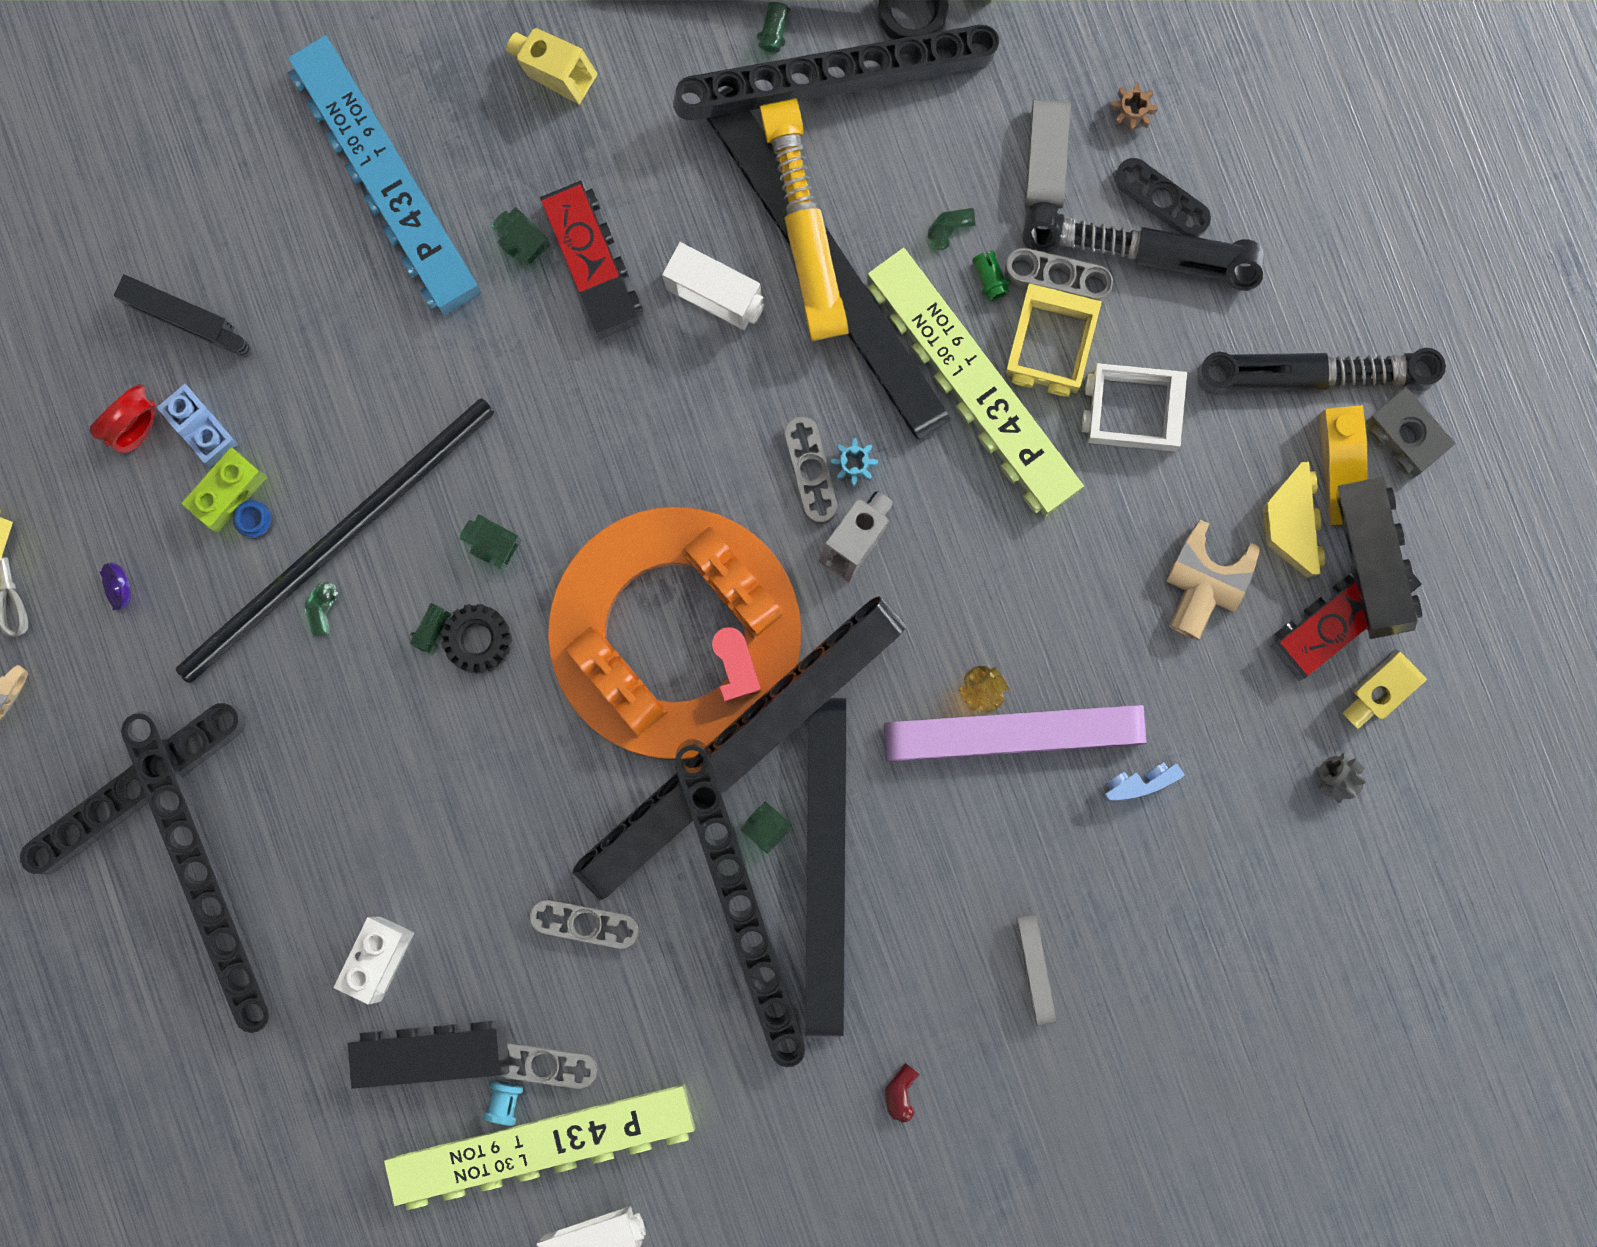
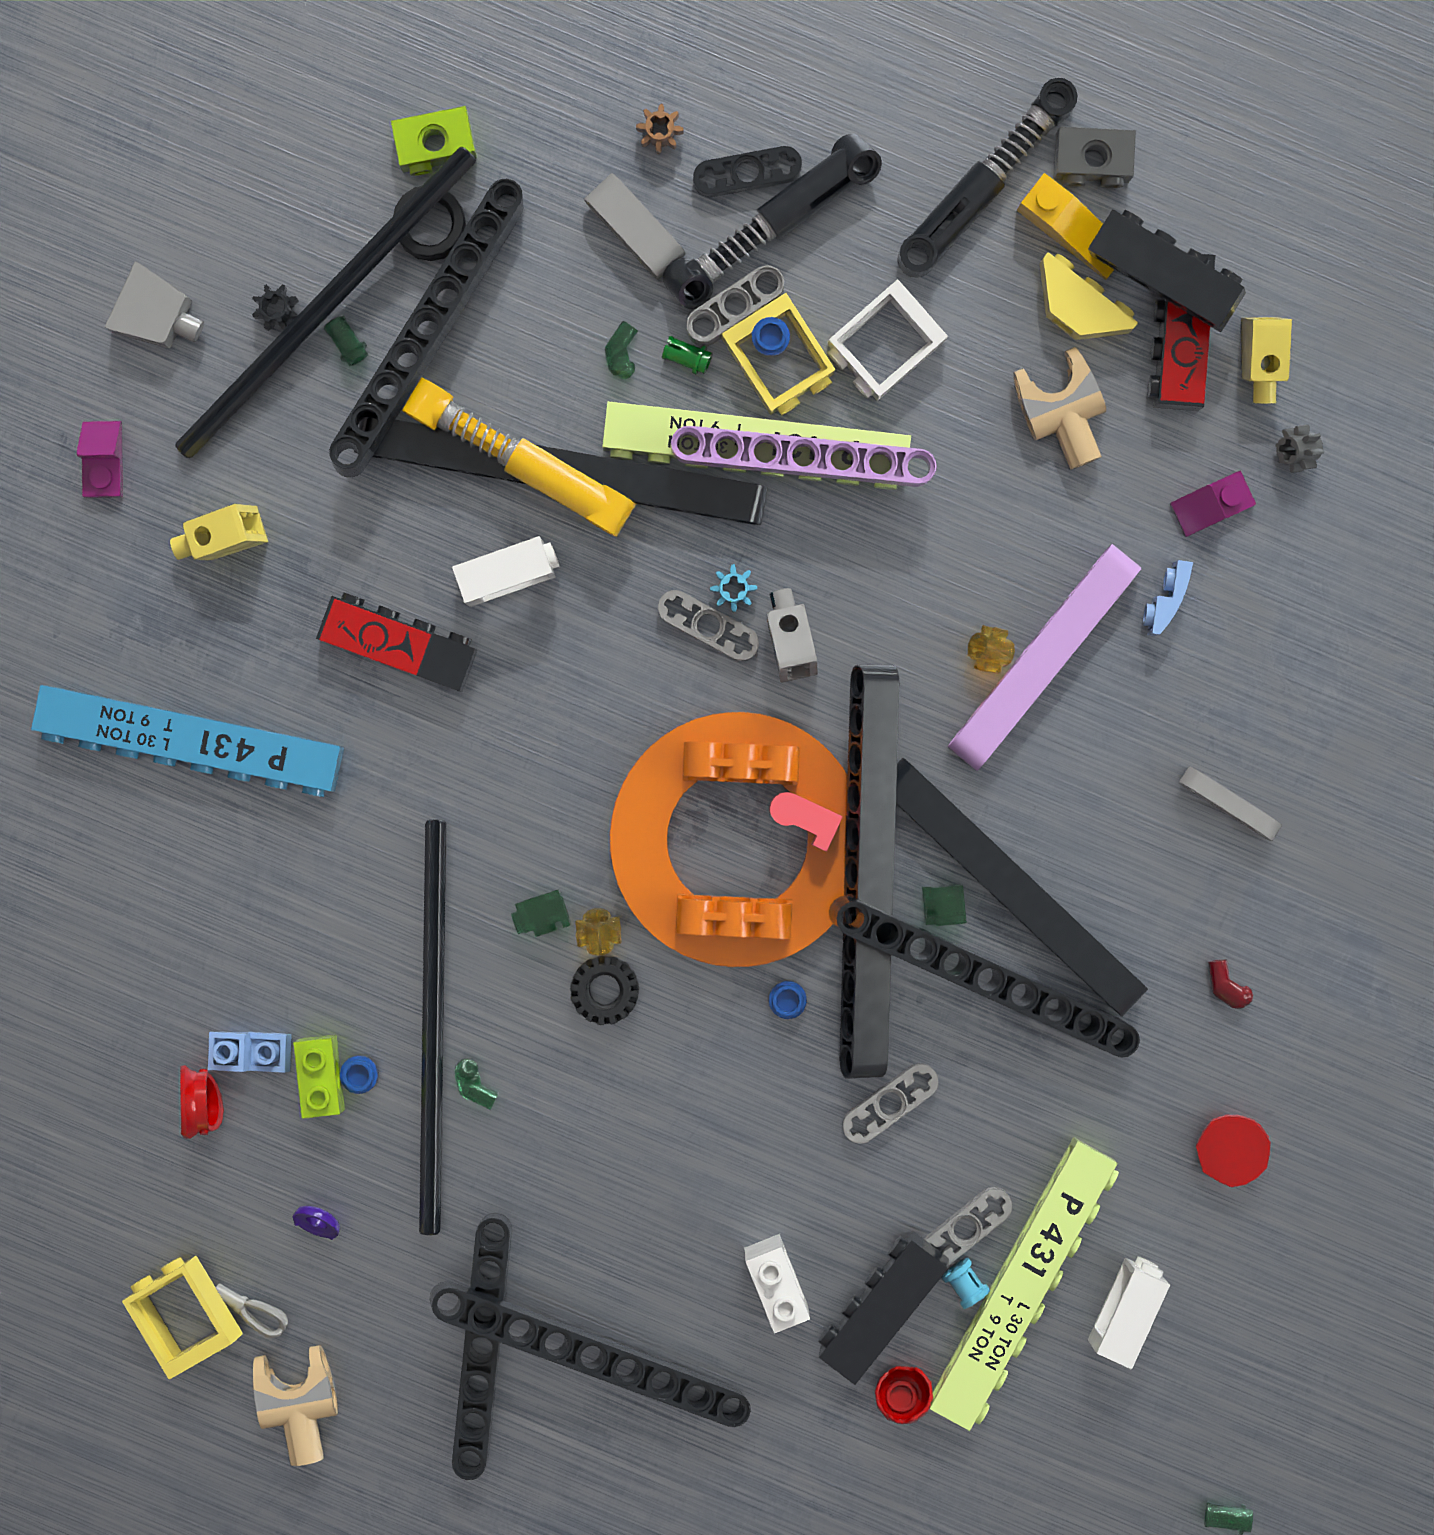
camera: 55 degrees left, 5 degrees up
black hinge [113,274,251,356] -> none
clear green pin [410,603,451,654] -> none
clear green brick [491,207,551,271] -> none
none -> clear yellow gear [575,908,622,955]
none -> lavender beam [671,426,937,487]
none -> blue plate [752,317,790,356]
none -> blue plate [769,981,807,1019]
none -> red hair [875,1366,933,1424]
none -> magenta slope [1170,470,1257,537]
none -> red hat [1196,1114,1271,1188]

